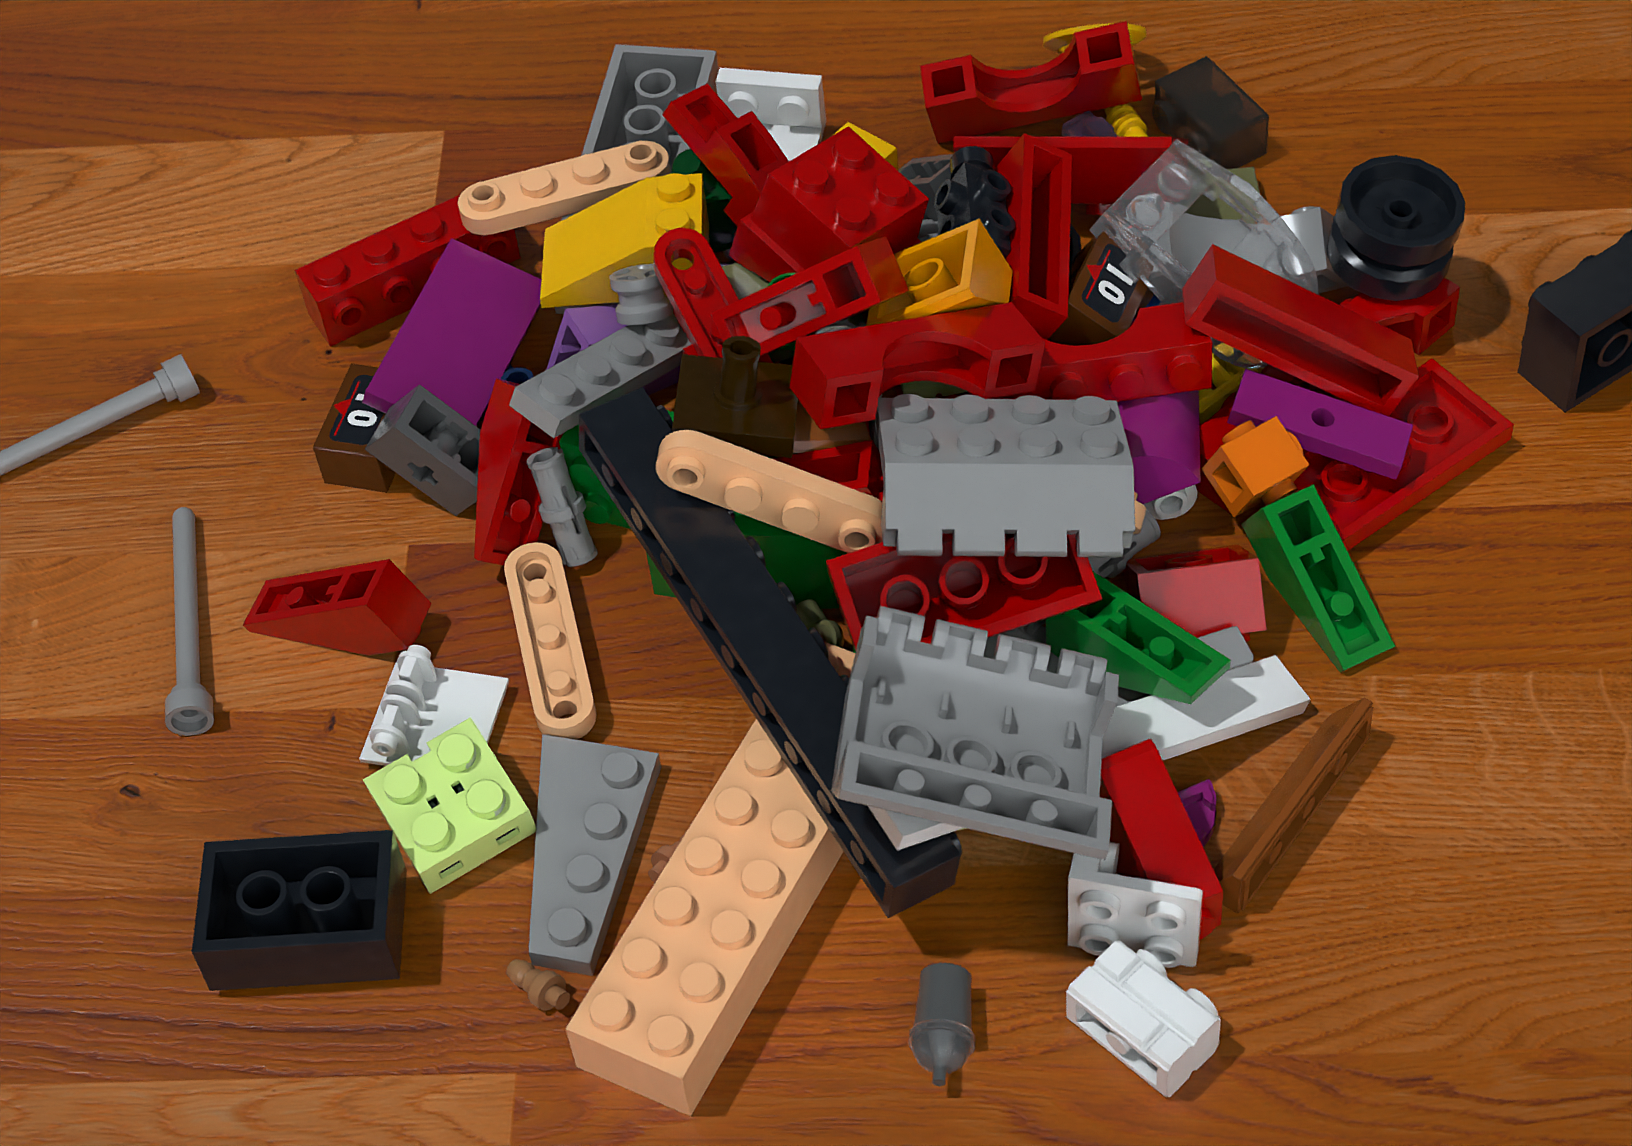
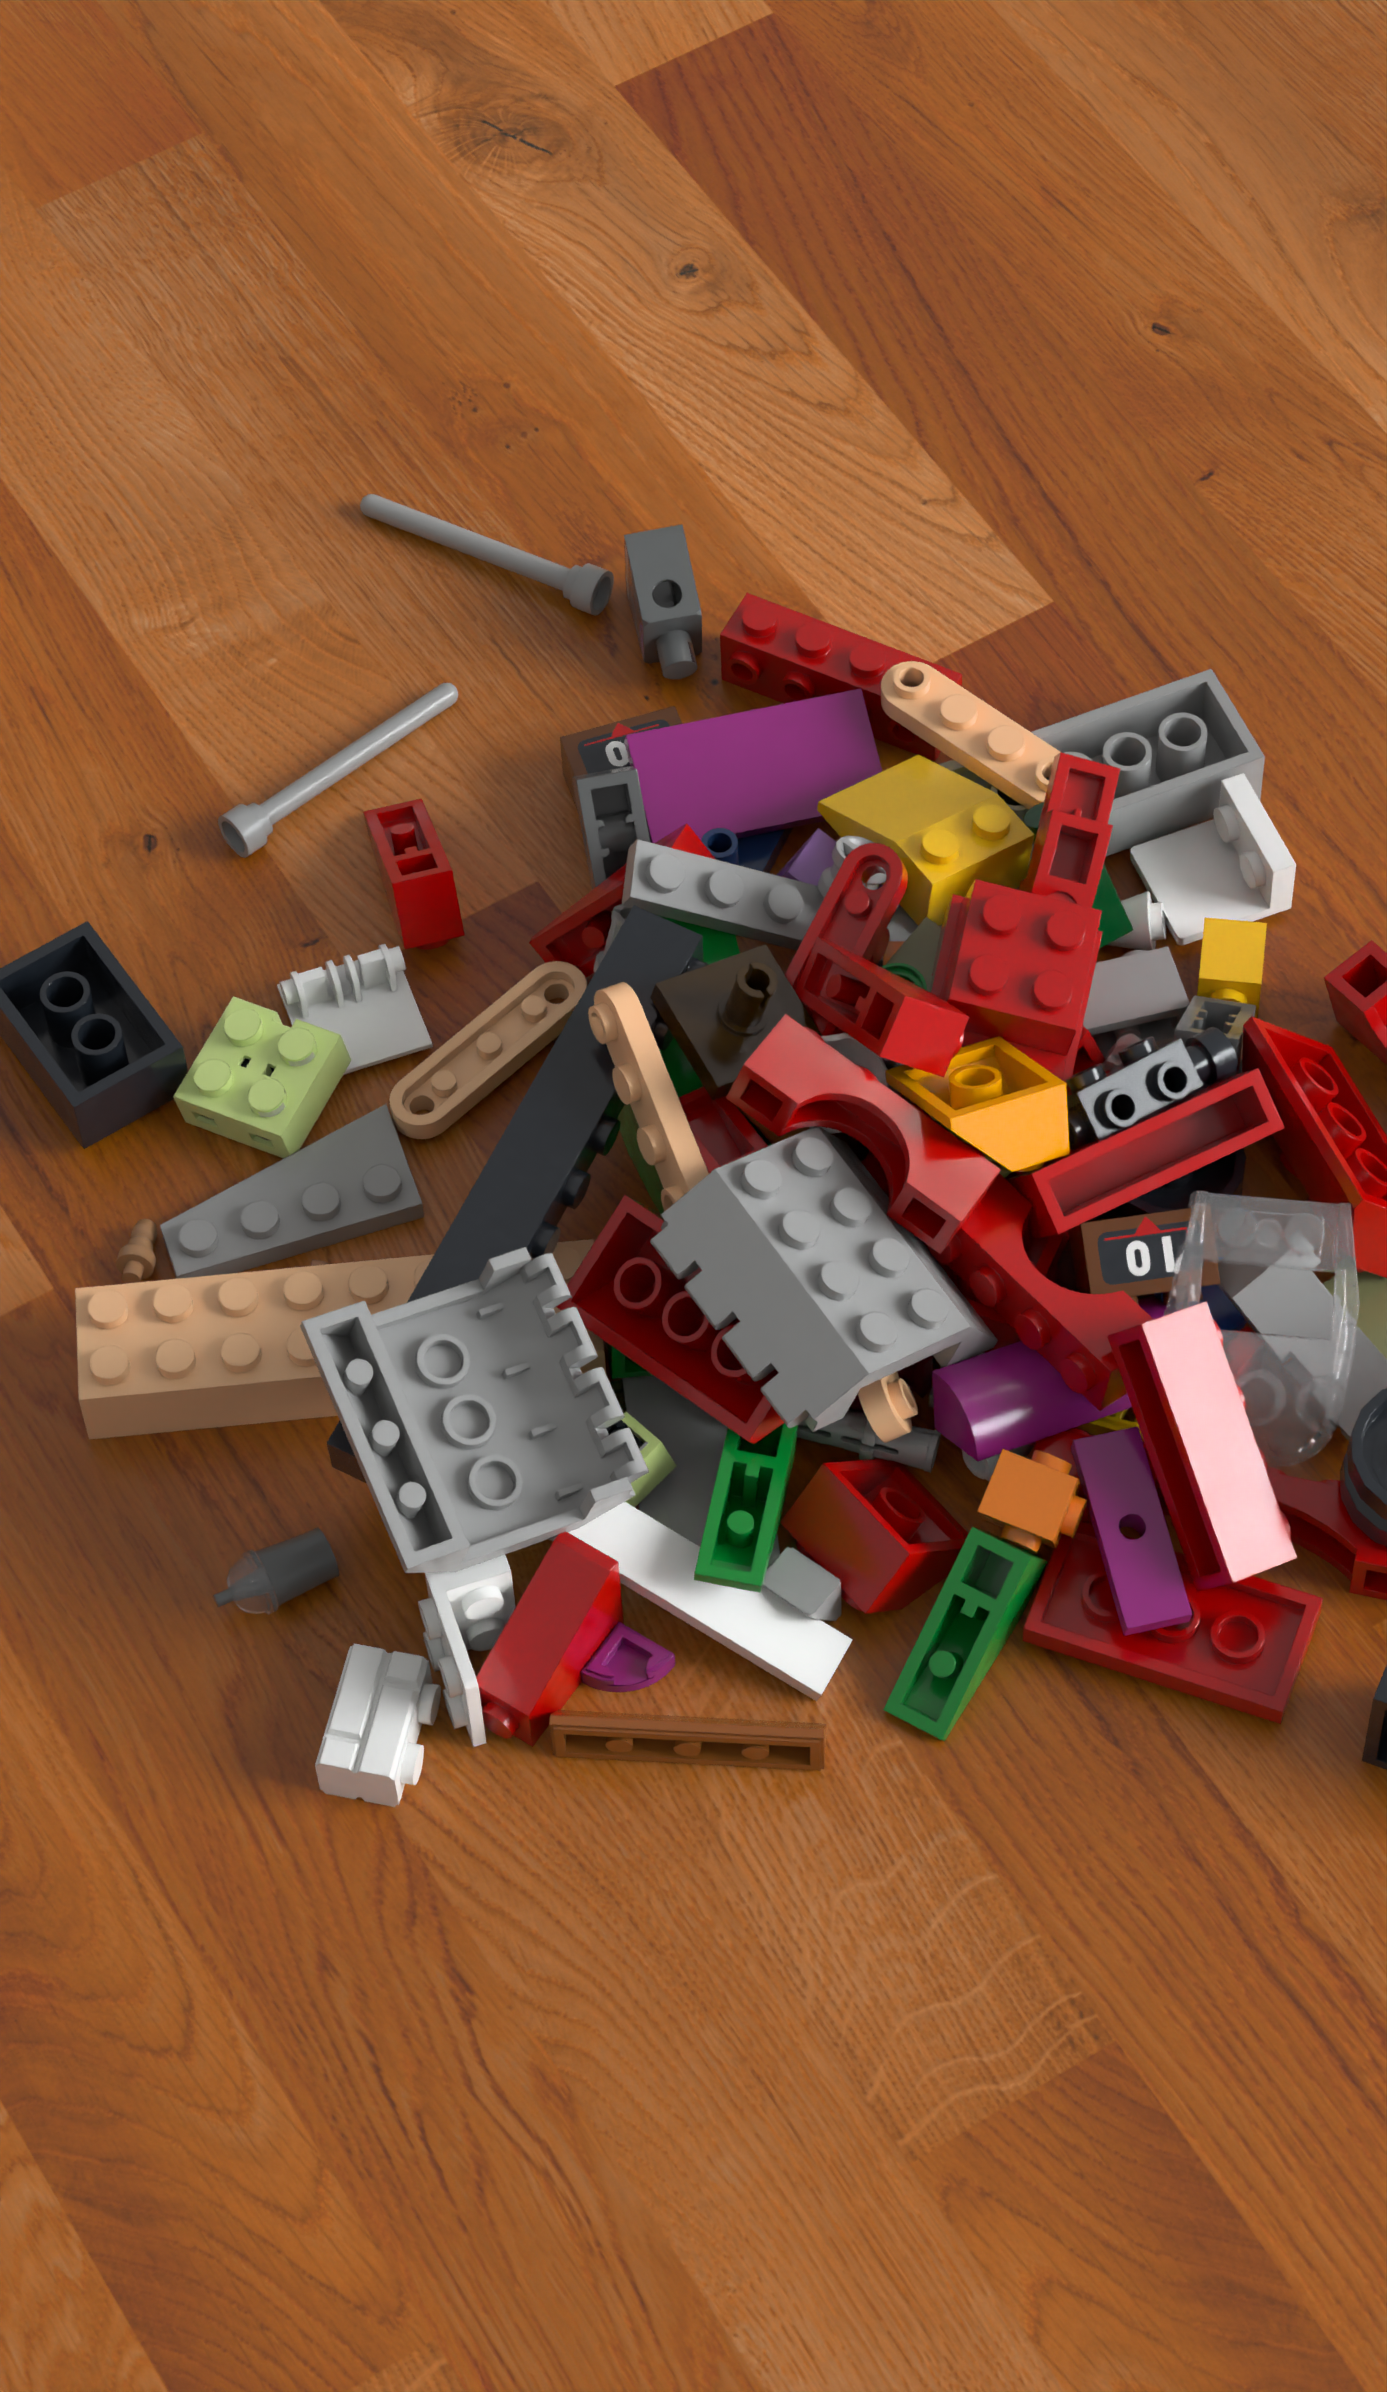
camera: 55 degrees right, 5 degrees up
none -> dark grey torso [624,524,702,679]

